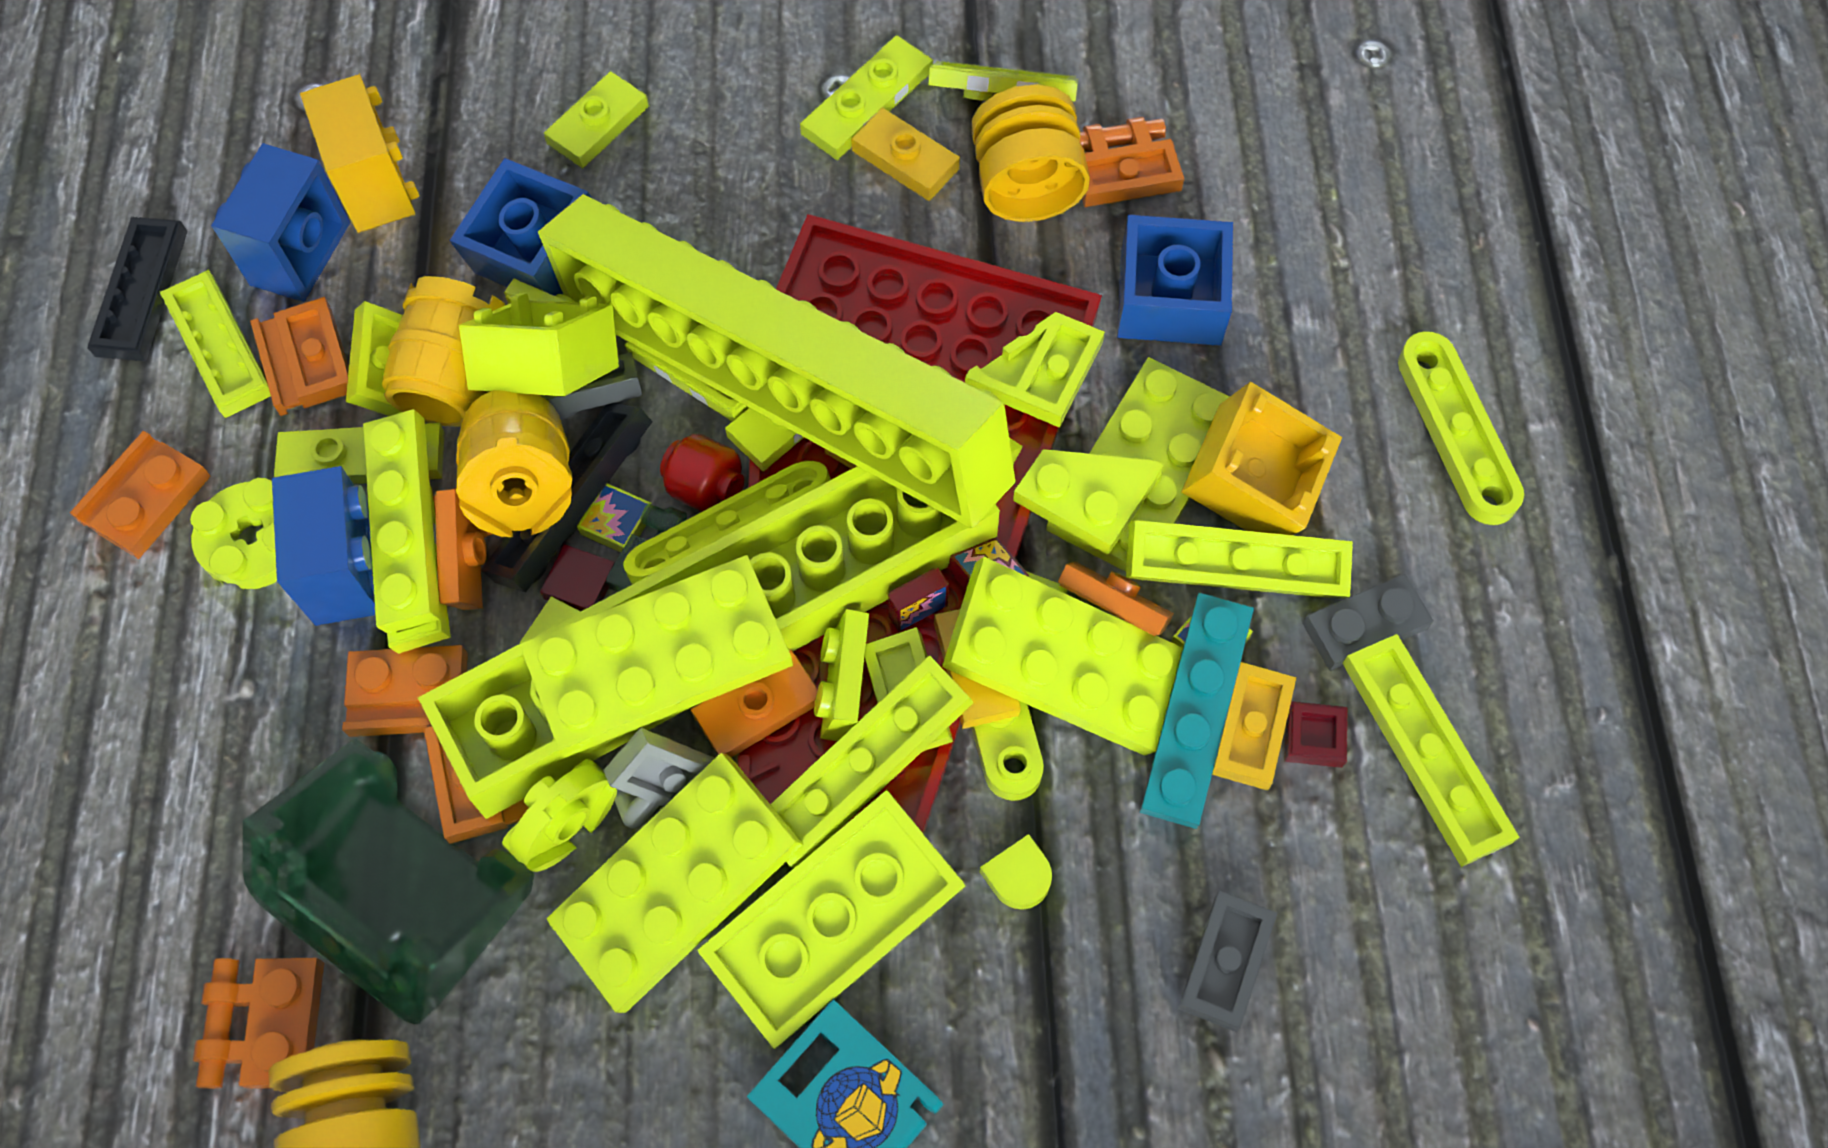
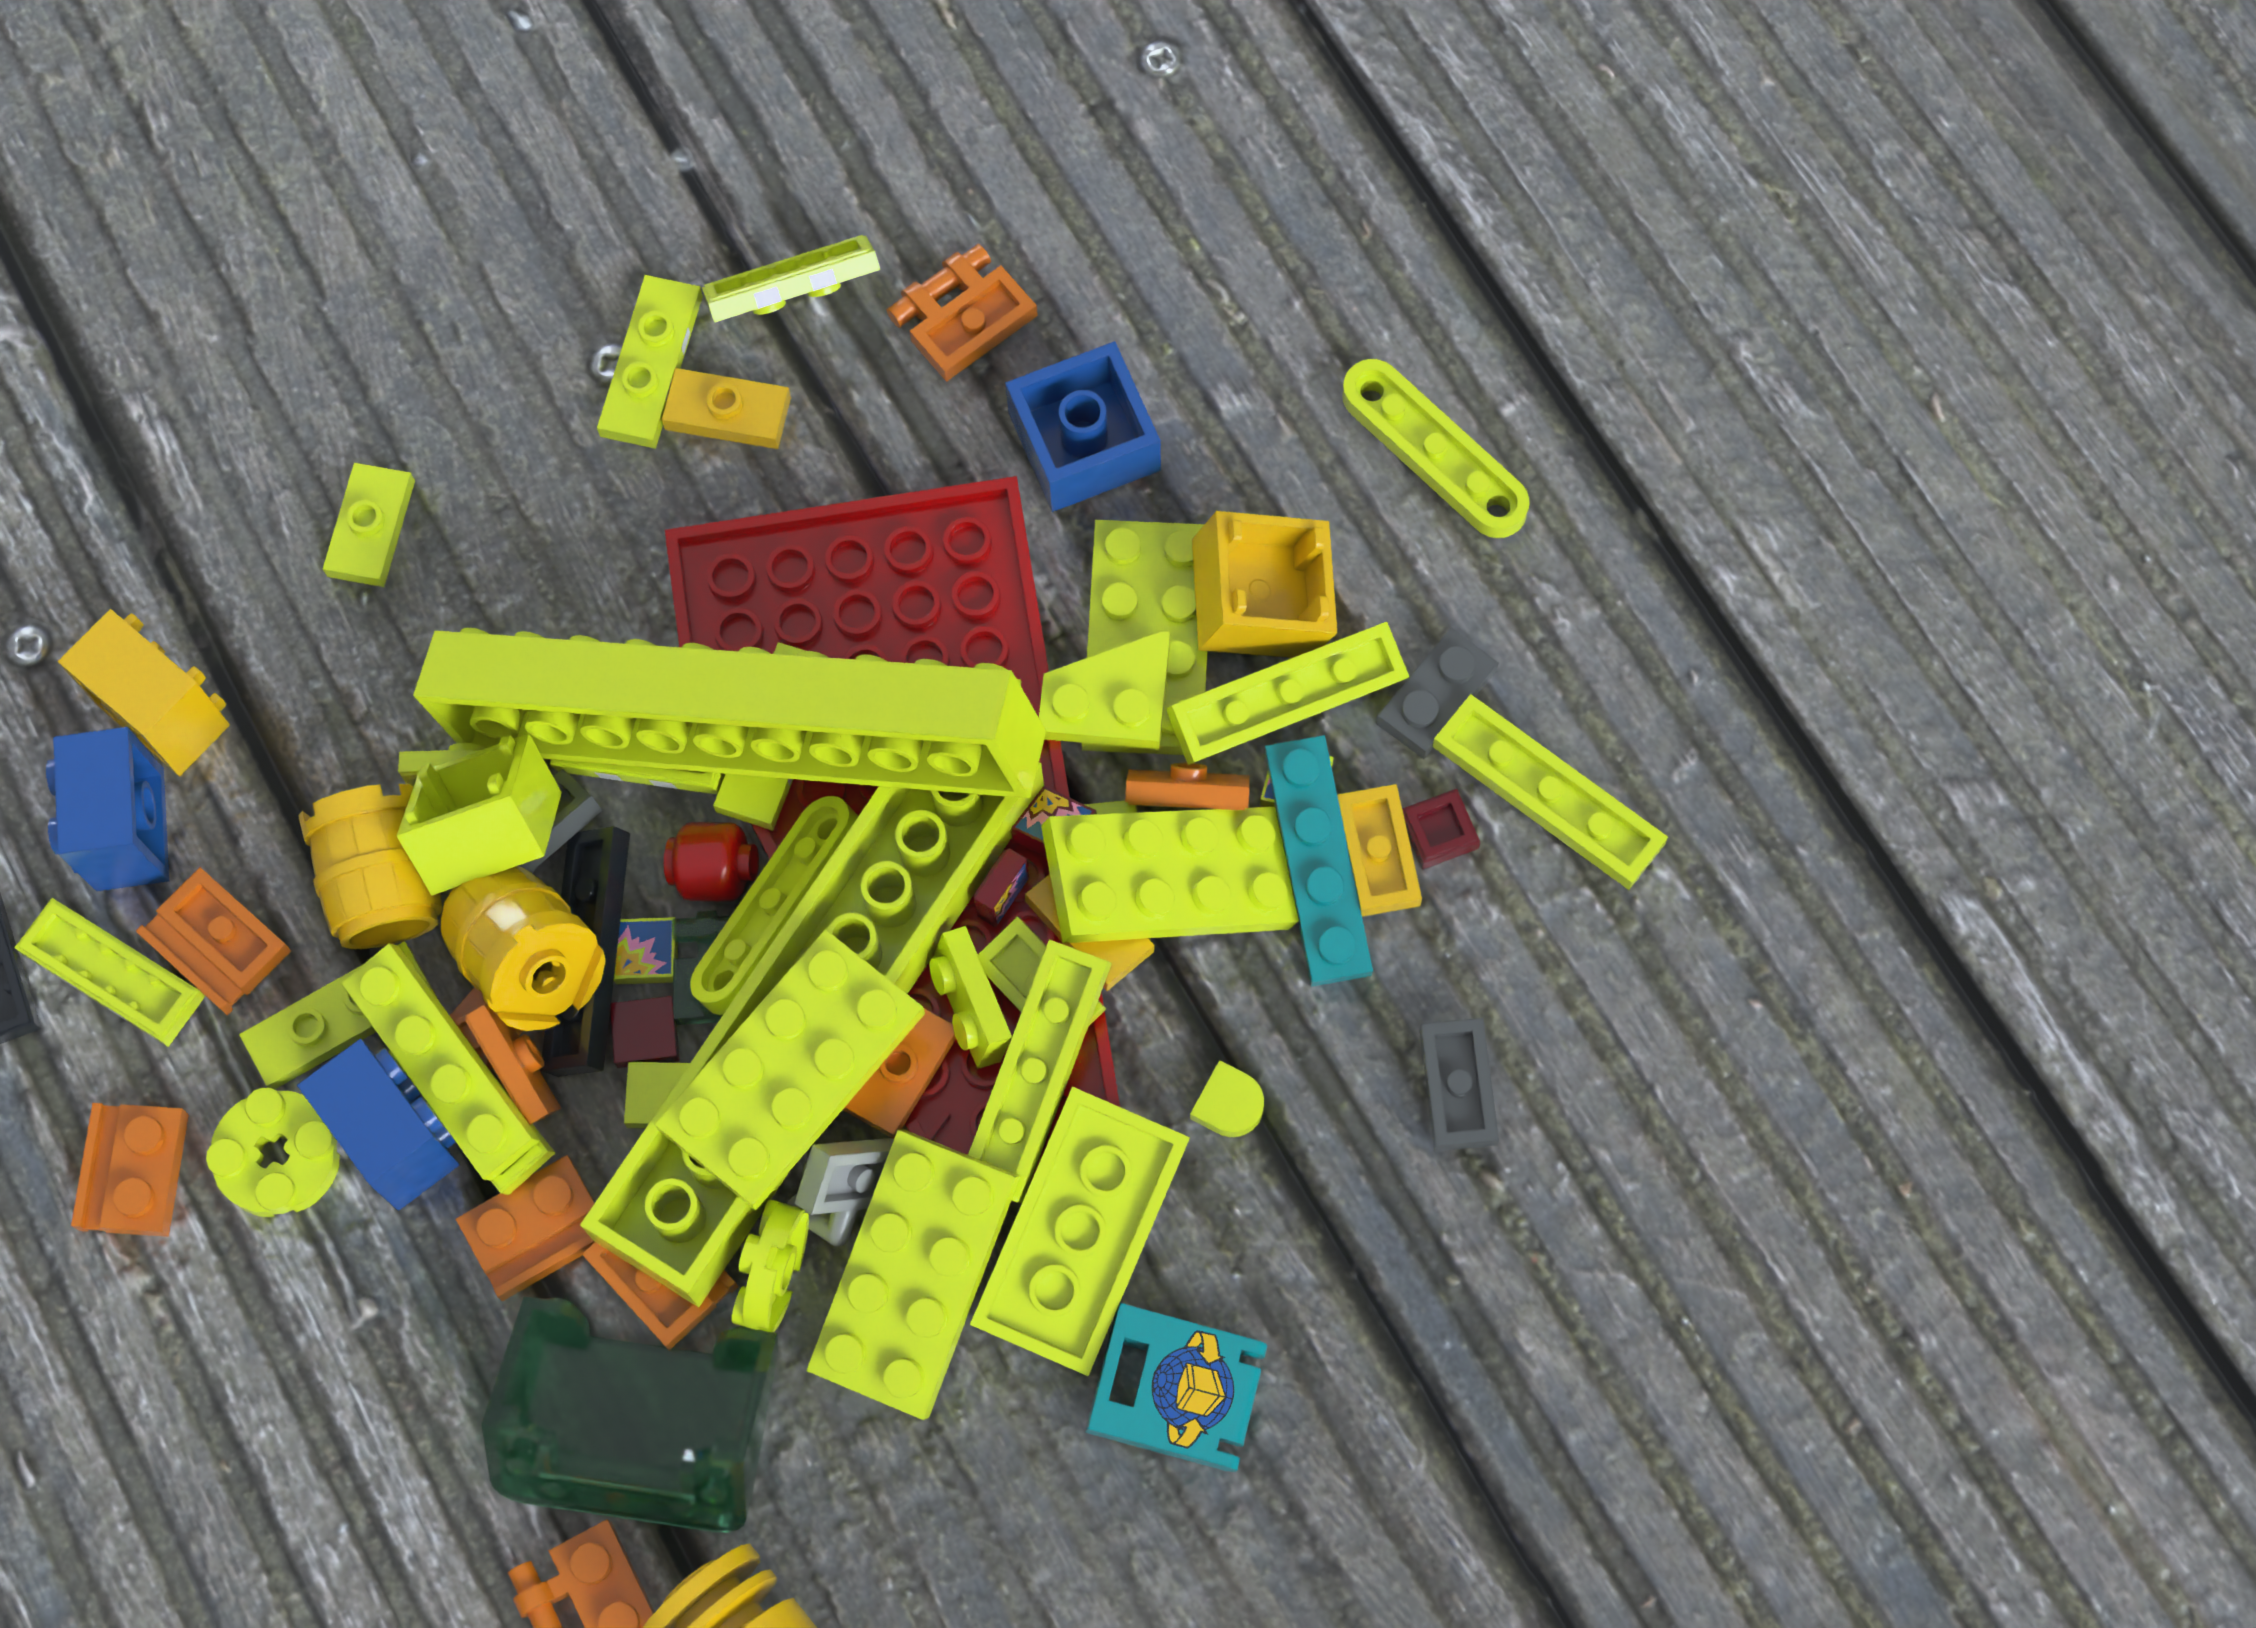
camera: 25 degrees left, 5 degrees up
neon yellow plate [346,301,403,416] -> none
blue brick [449,158,593,296] -> none
neon yellow wing [965,312,1105,428] -> none
yellow wheel [971,84,1090,222] -> none
neon yellow plate [971,701,1044,801] -> none

